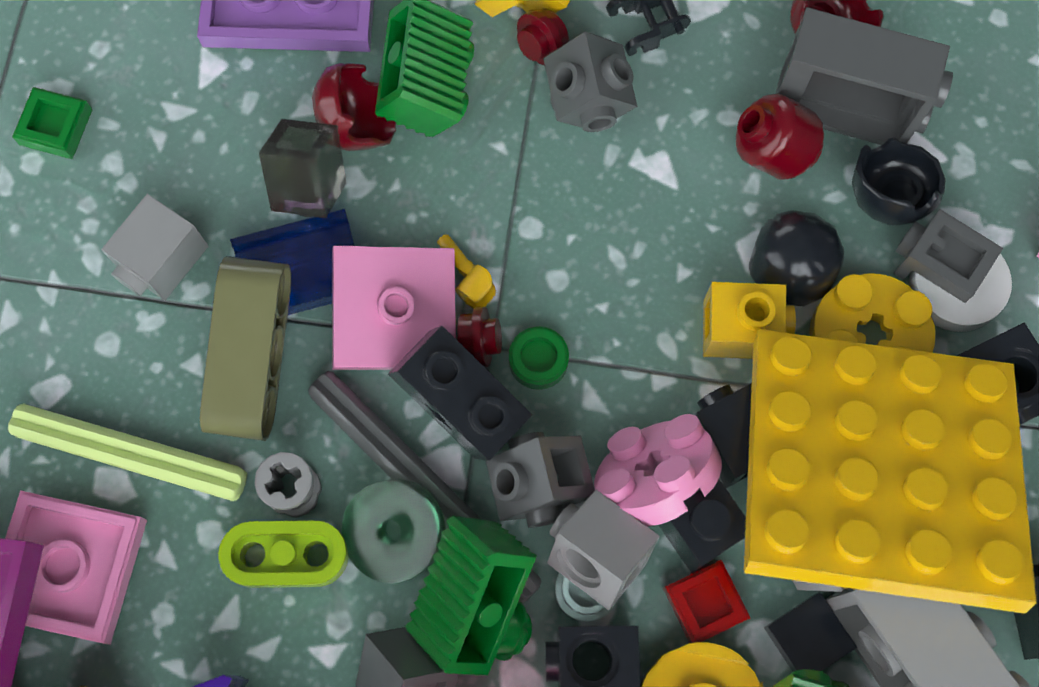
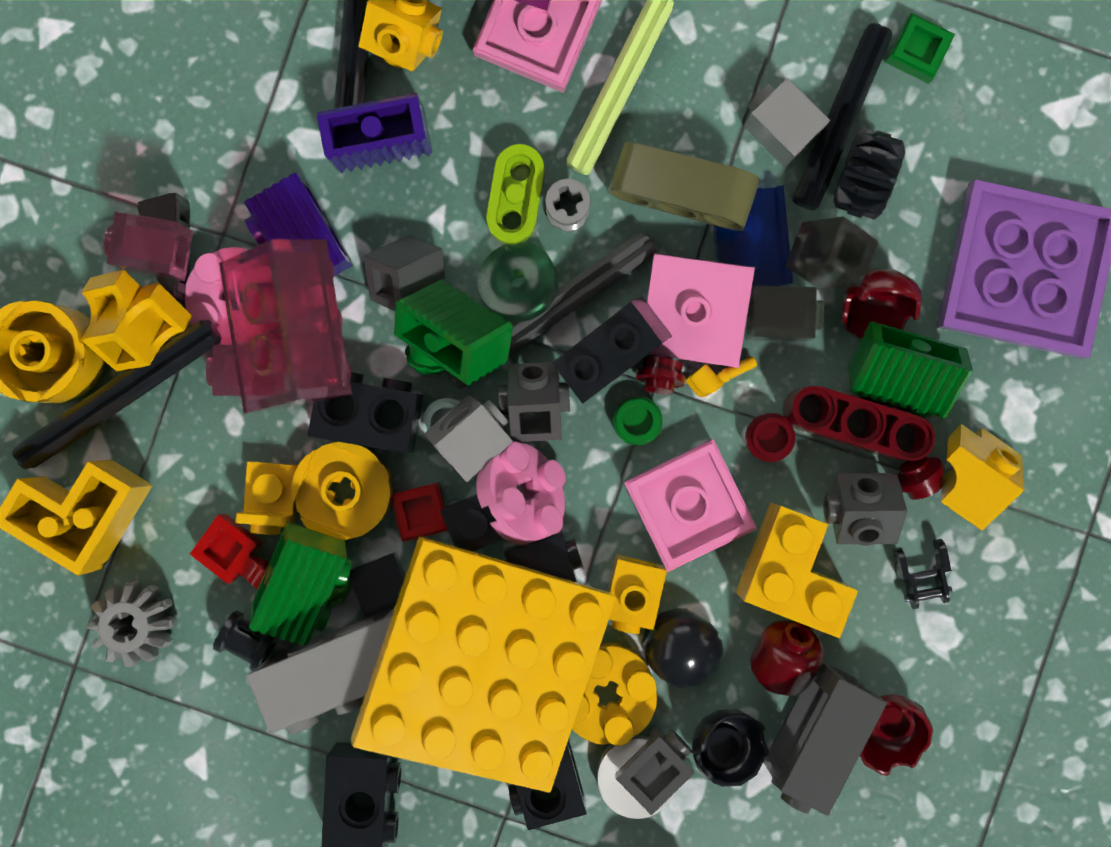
camera: 100 degrees right, 15 degrees up
none -> bright pink plate [624,439,757,572]
none -> yellow brick [735,502,858,639]
none -> dark red plate [745,413,796,462]
none -> clear smoke brick [747,286,824,342]
none -> dark red beam [783,386,935,461]
none -> black axle [793,23,892,211]
none -> black gear [833,129,905,219]

